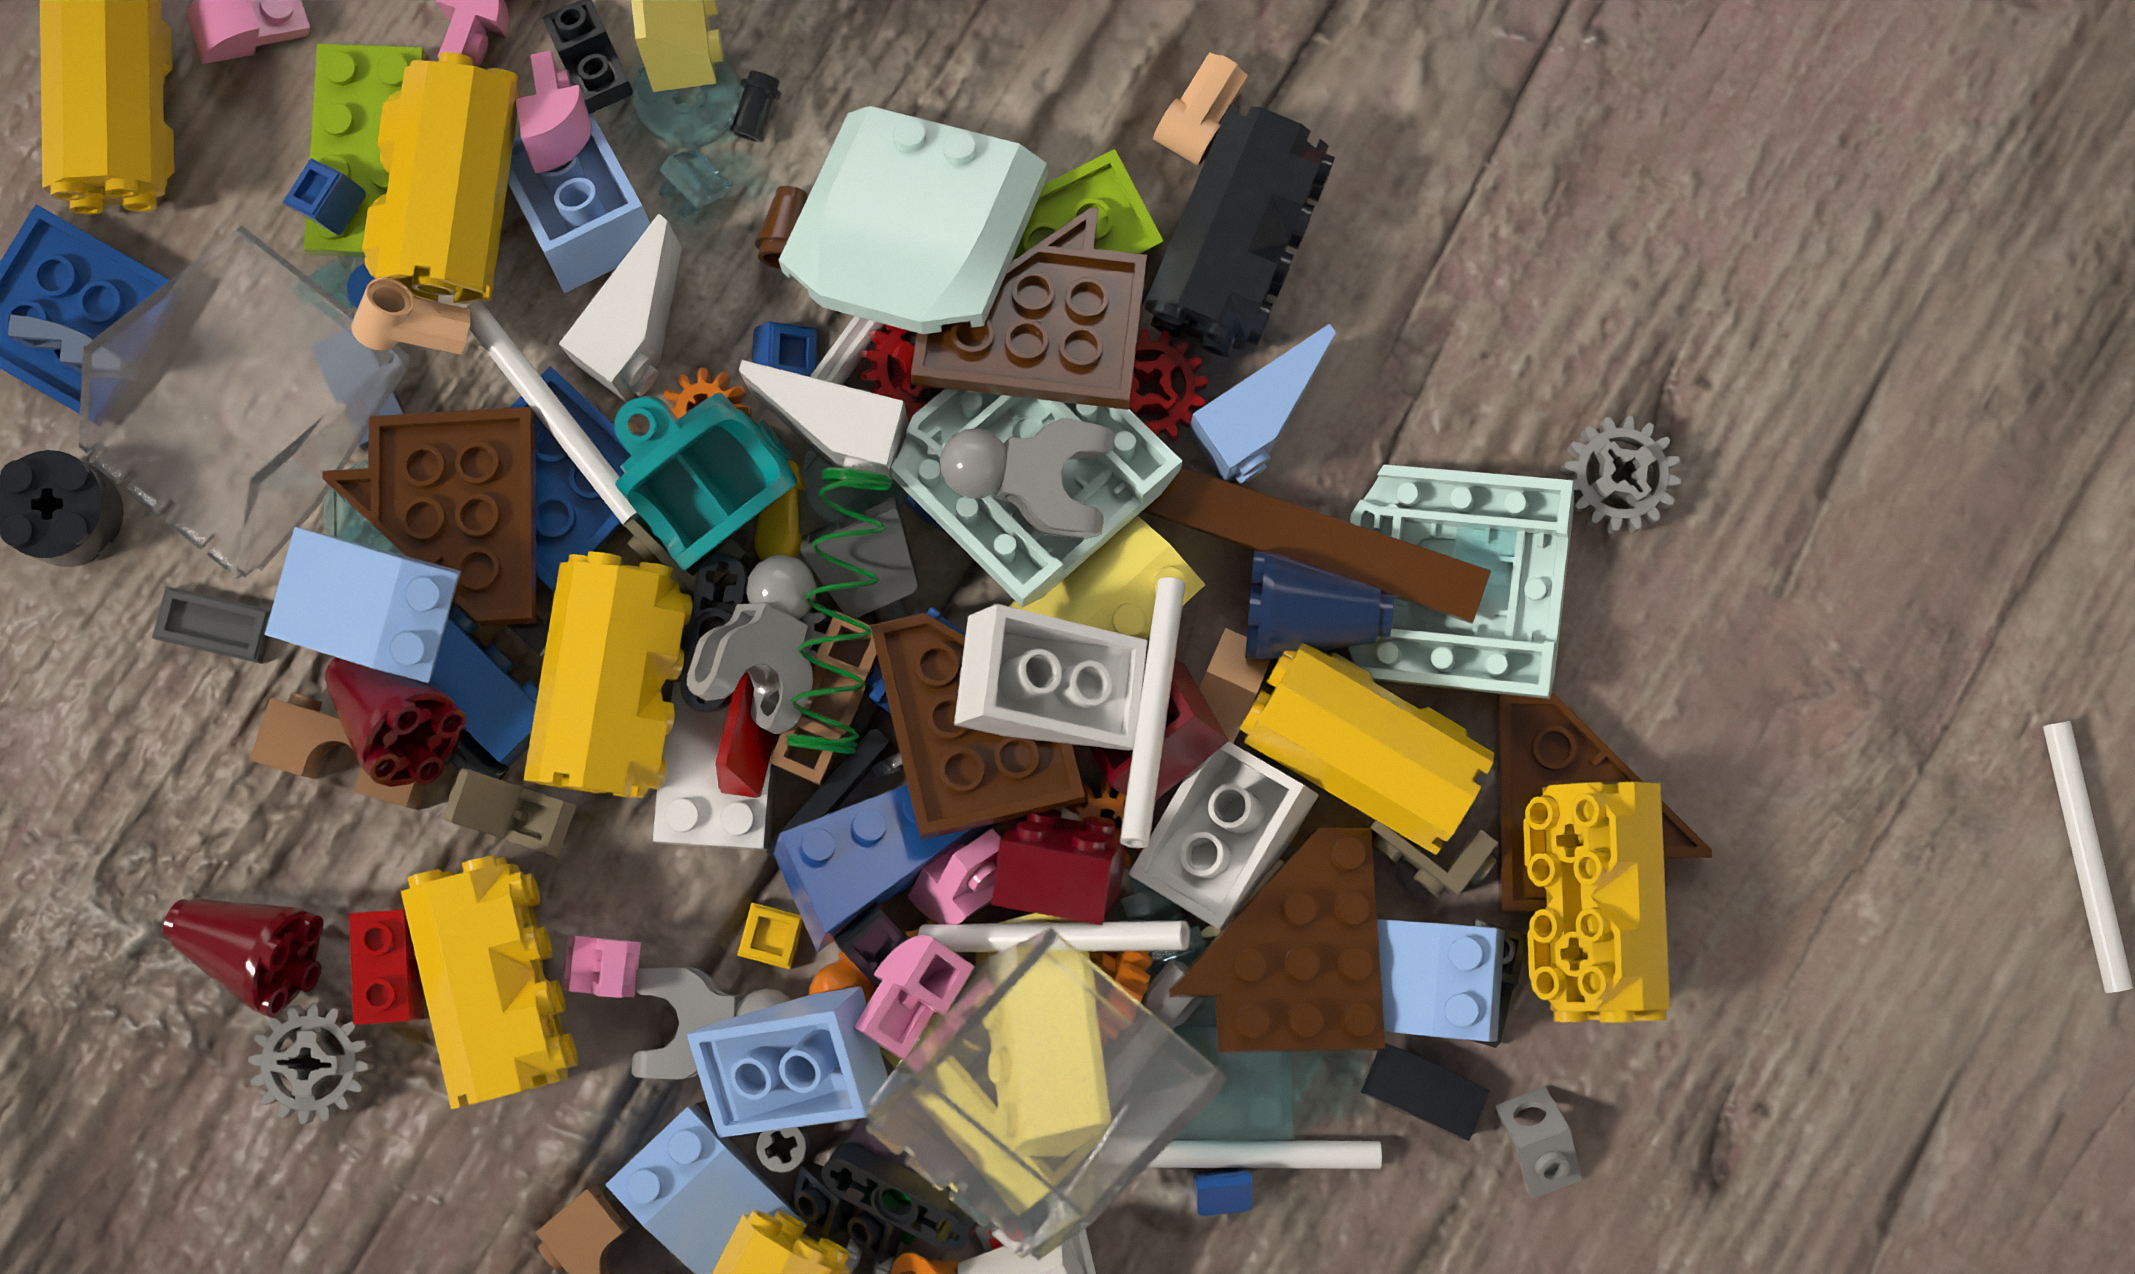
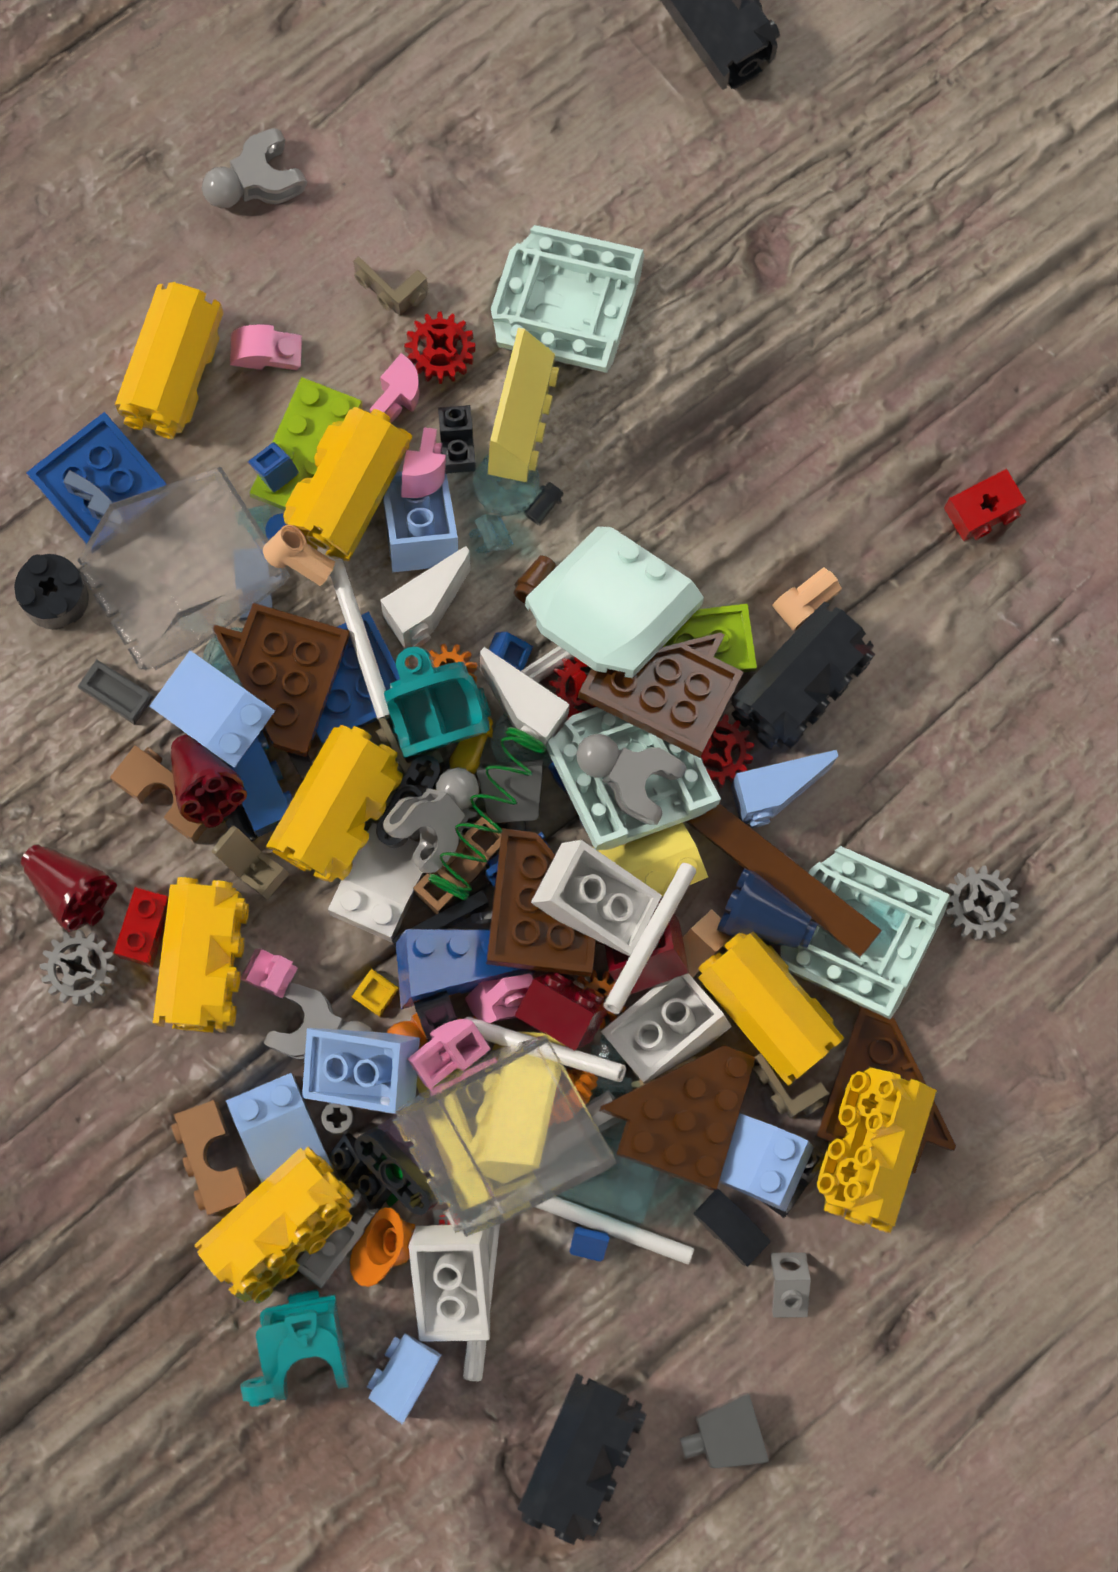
camera: 15 degrees right, 5 degrees down
red slope [715,672,776,798] -> none

